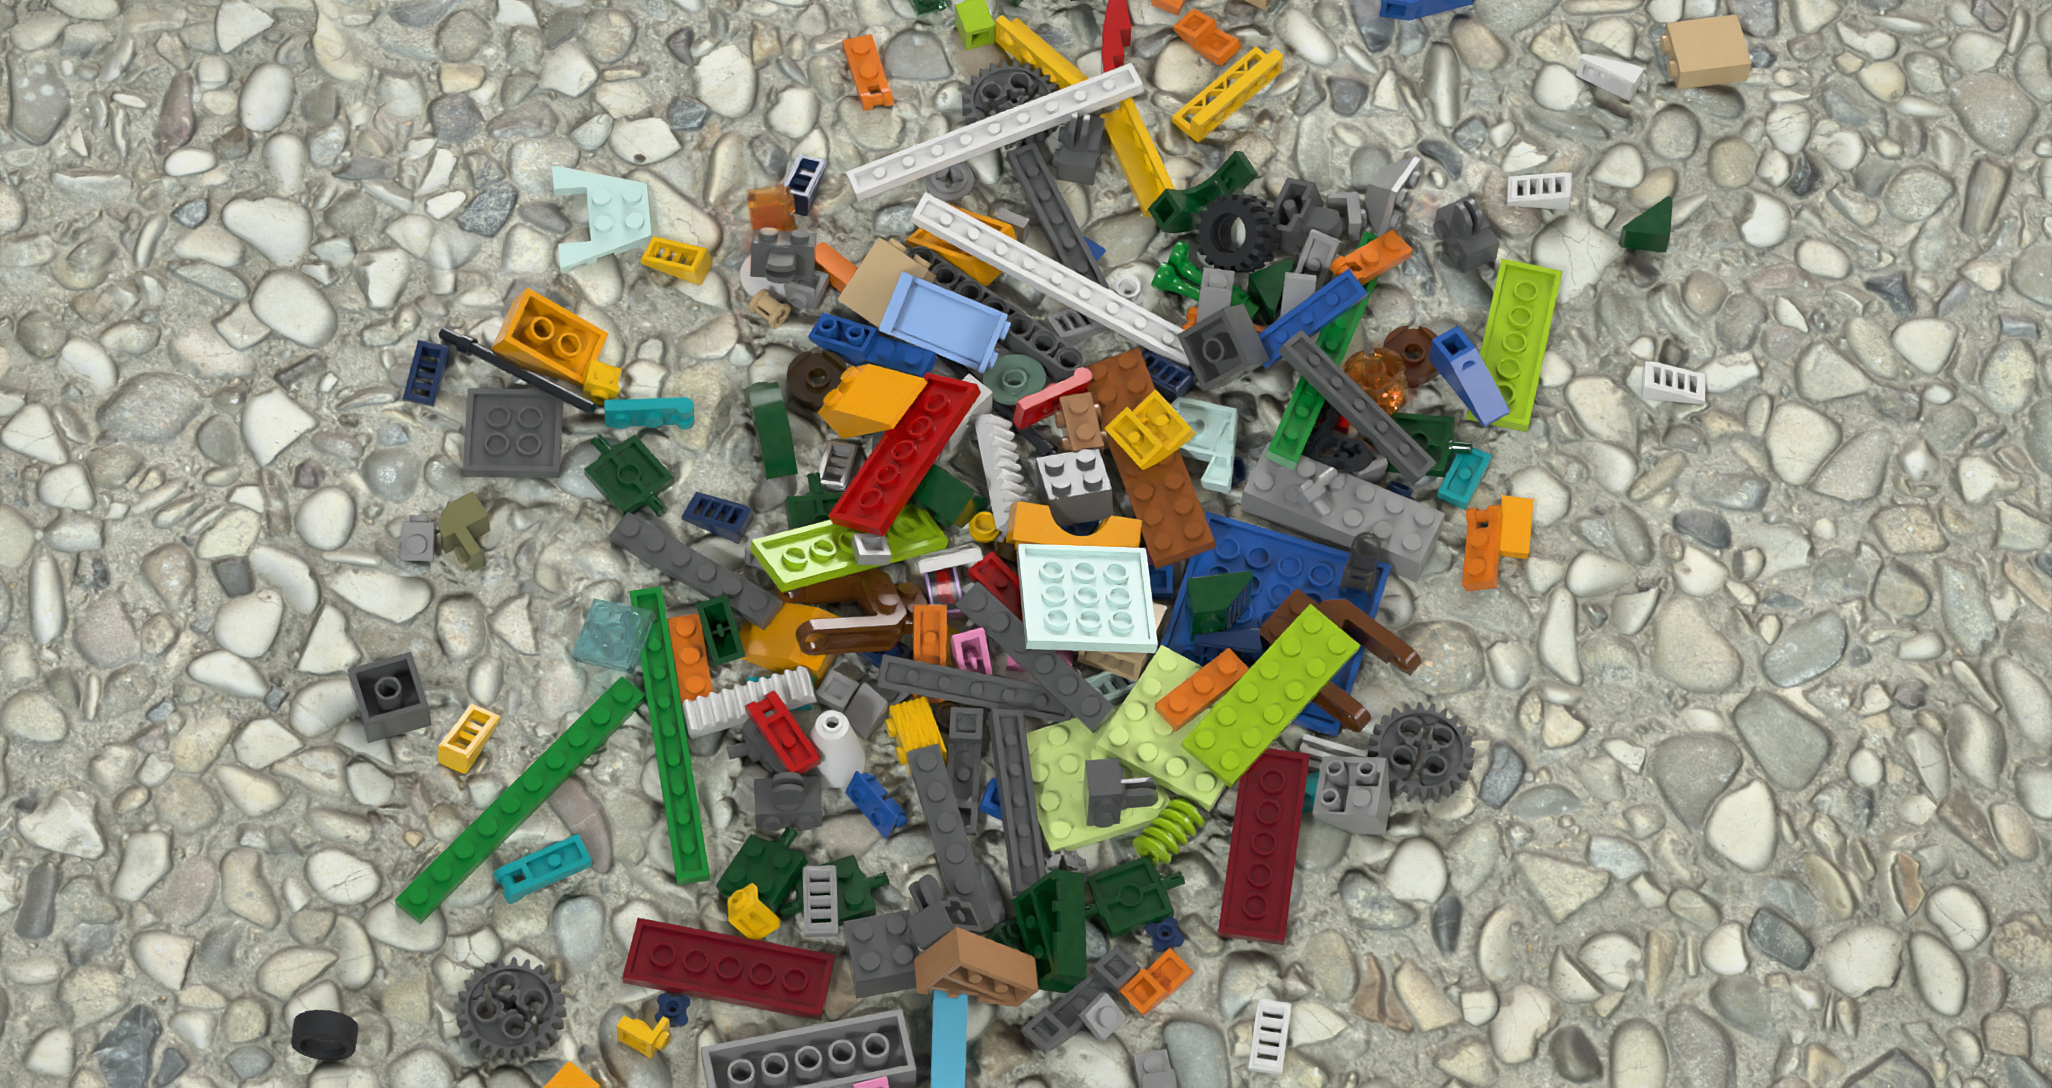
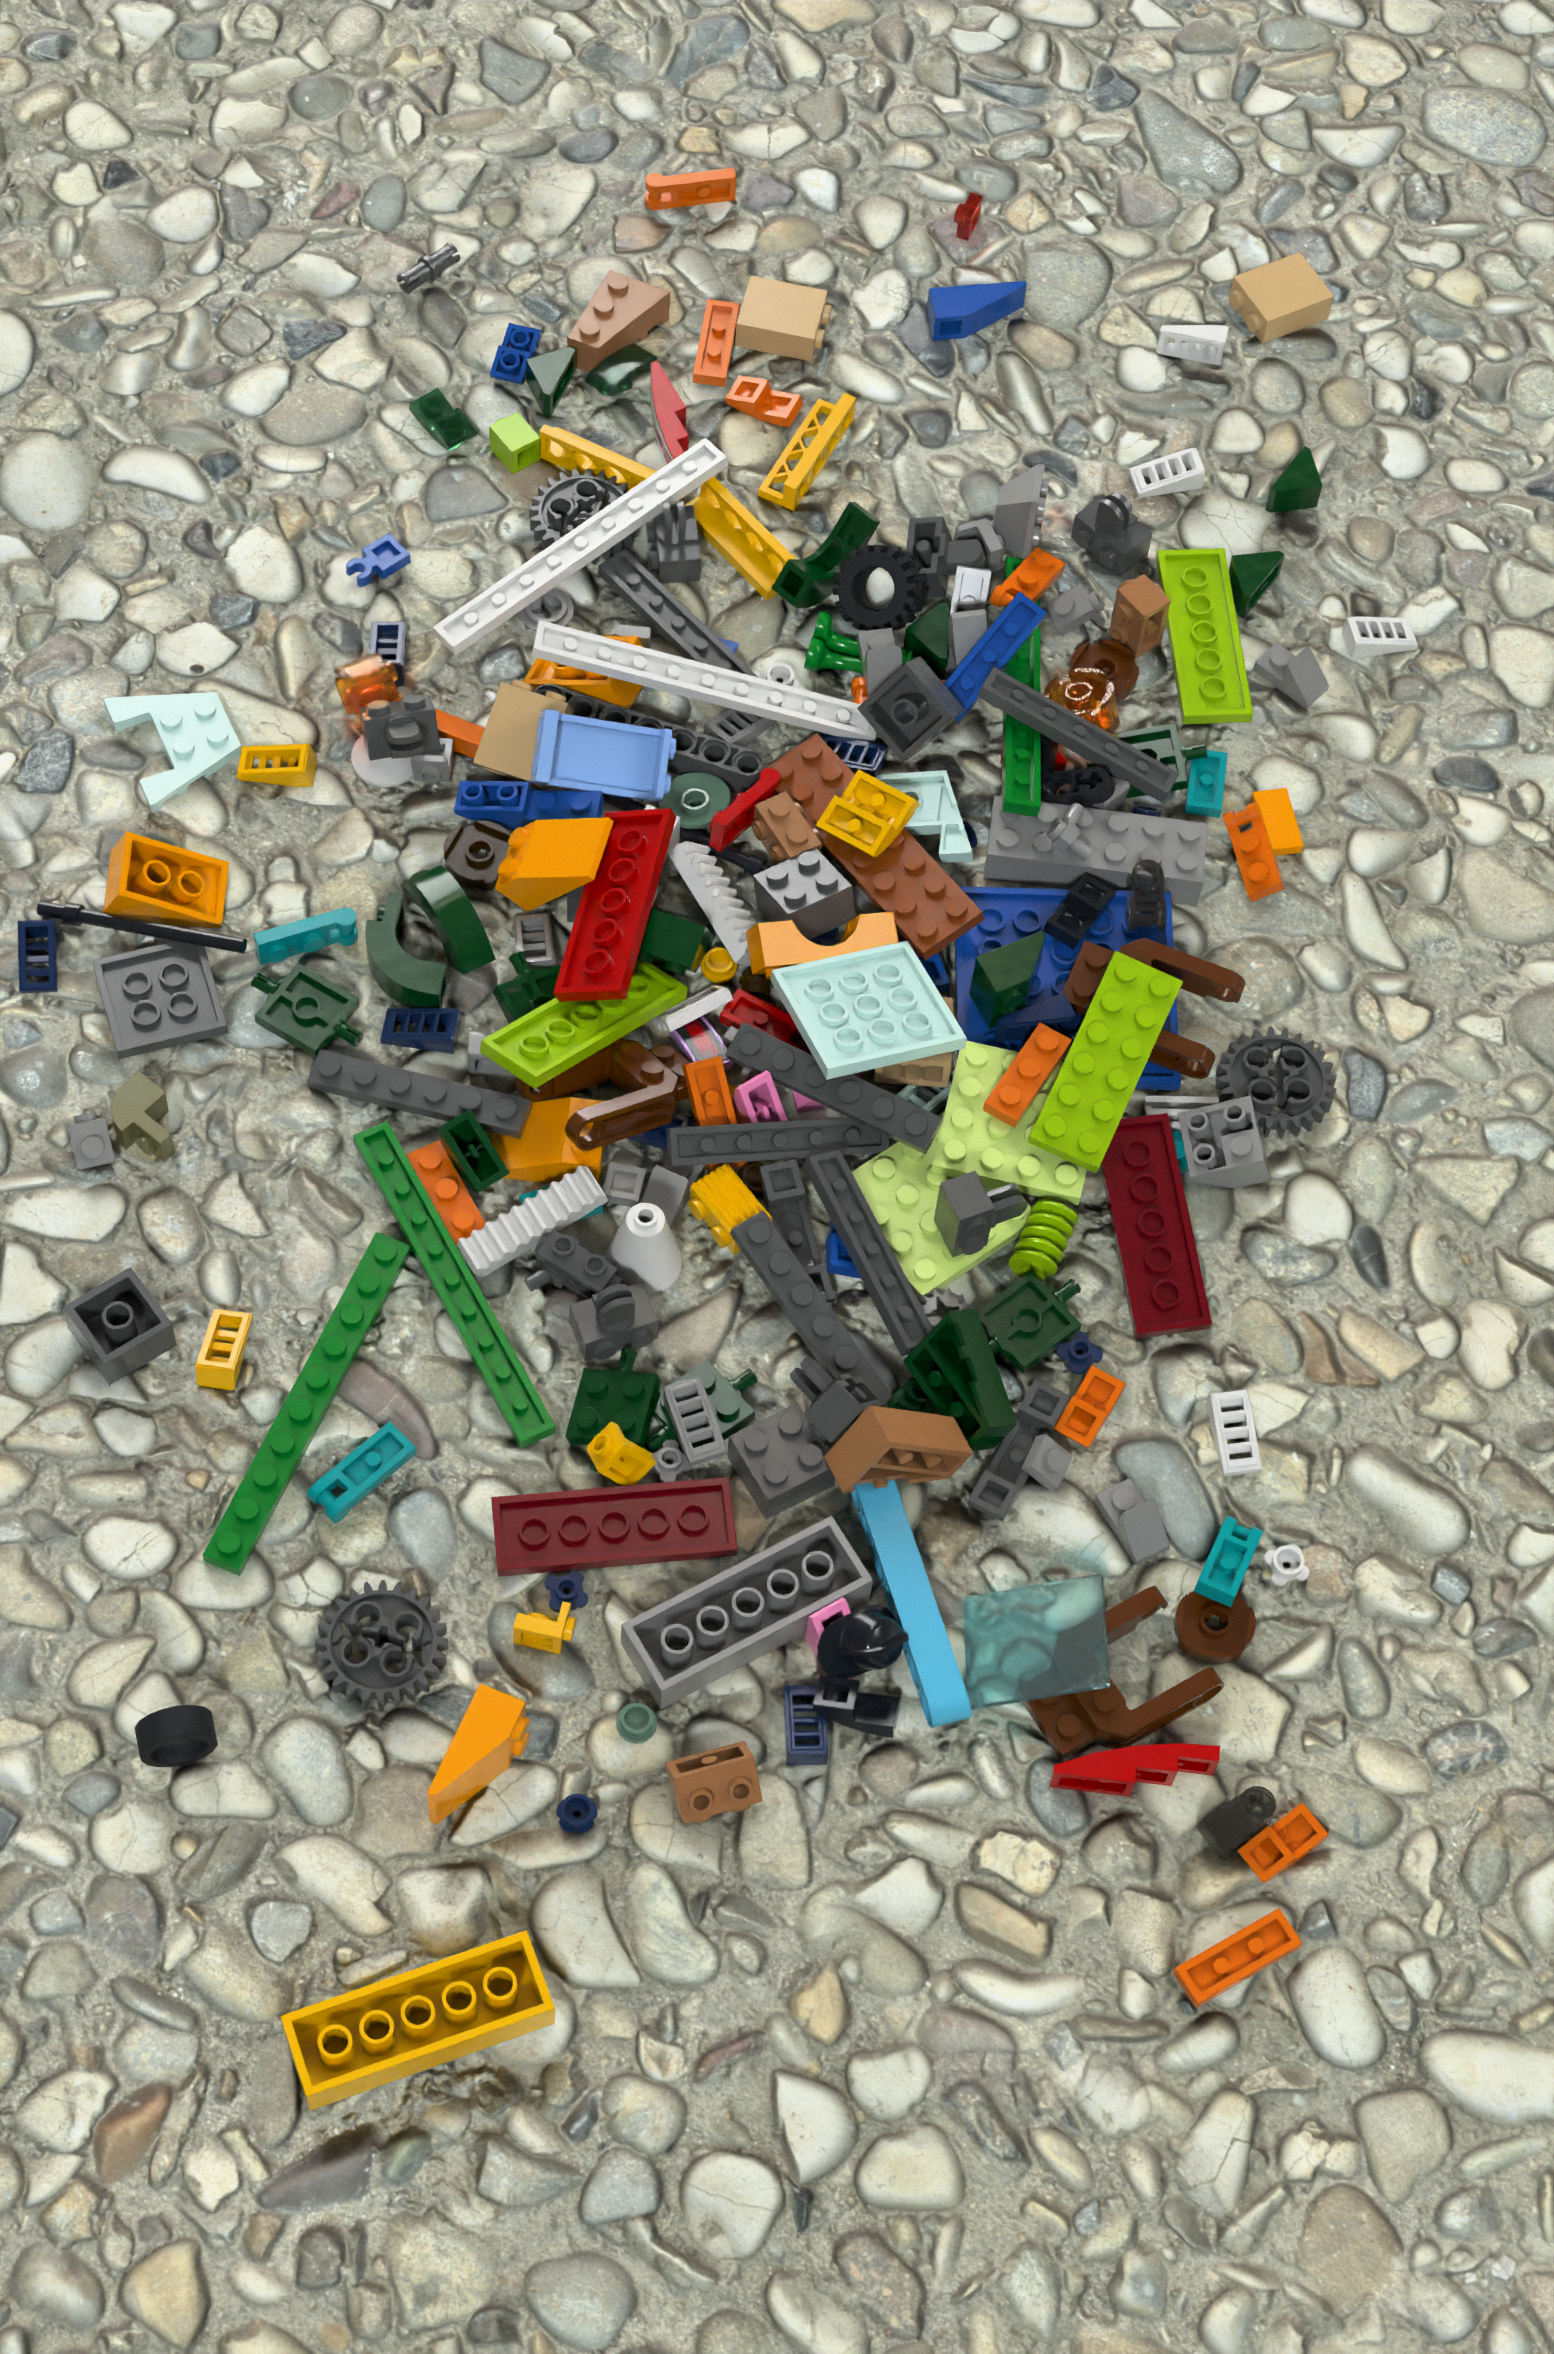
camera: 20 degrees left, 0 degrees up
clear light blue plate [571,598,655,674] -> none
yellow bracket [581,359,621,405] -> none
red plate [744,690,821,775] -> none
tan bush [748,288,790,329] -> none
orange plate [842,34,894,111] -> none
blue hinge [845,771,908,839] -> none
light grey plate [851,533,891,565] -> none
slope [1429,325,1510,428] -> none
none -> plate [346,533,411,587]
none -> dark green arch [365,892,447,1008]
none -> light grey plate [651,1440,693,1482]
none -> black slope [1043,874,1116,950]
none -> light grey bracket [1046,583,1105,636]
none -> medium nougat brick [1109,574,1171,659]
none -> dark green slope [1229,551,1285,618]
none -> light grey slope [1253,642,1329,709]

